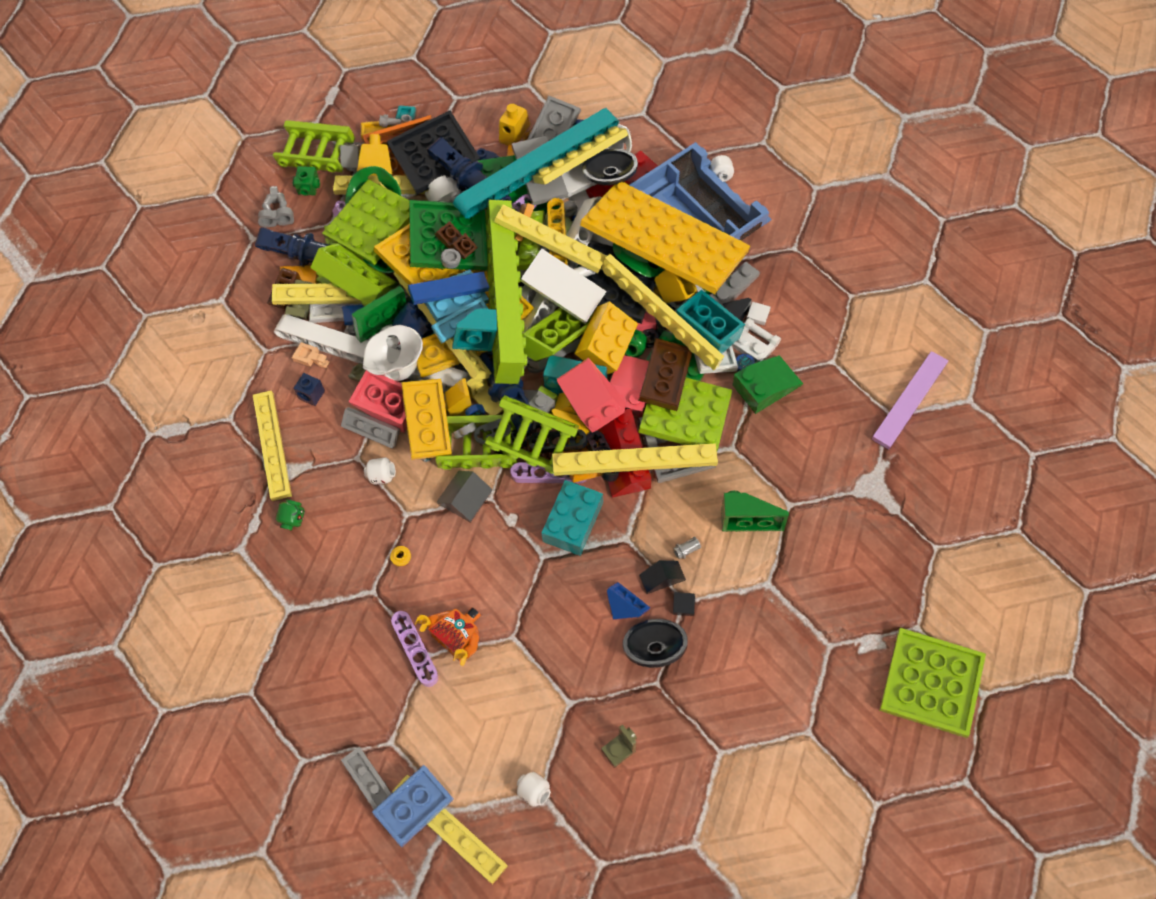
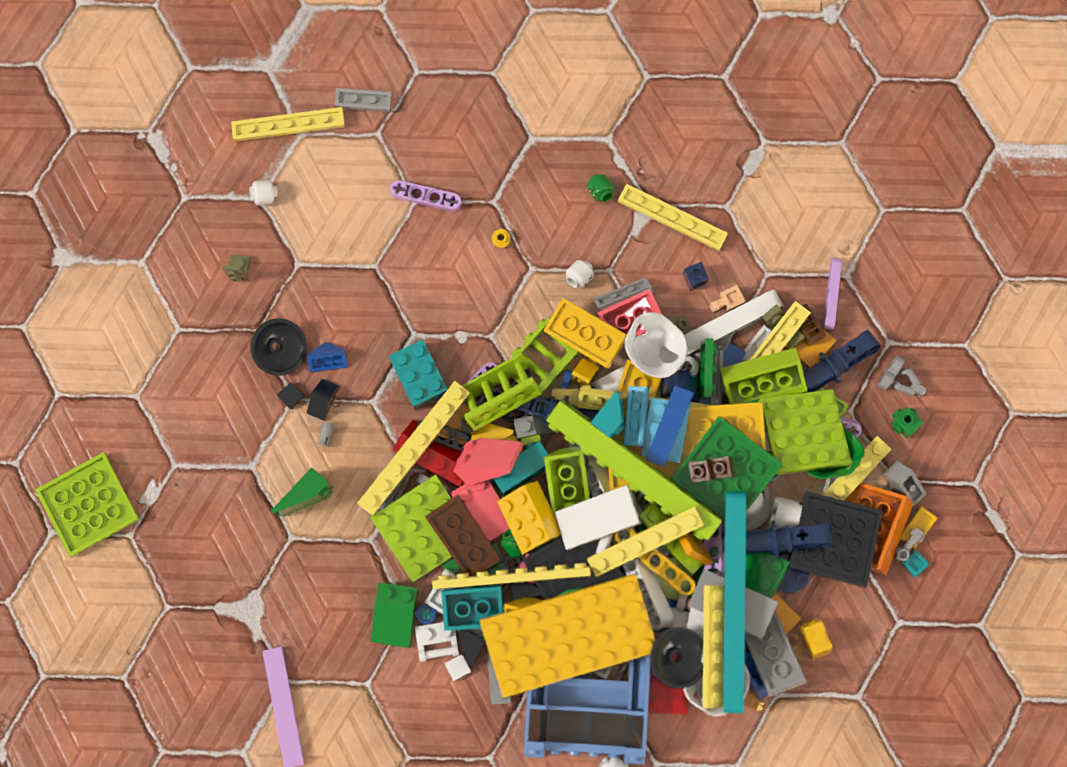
camera: 135 degrees right, 15 degrees up
lime fence [273,120,355,173] -> none
yellow torso [357,134,392,176] -> none
medium blue tile [372,765,454,847] -> none
torso [415,607,481,666] -> none
dark grey slope [437,470,492,523] -> none
light grey tile [441,249,461,269] -> none
light grey tile [453,422,477,439] -> none
pearl dark grey beam [474,419,511,445] -> none
none -> lavender beam [823,257,842,331]

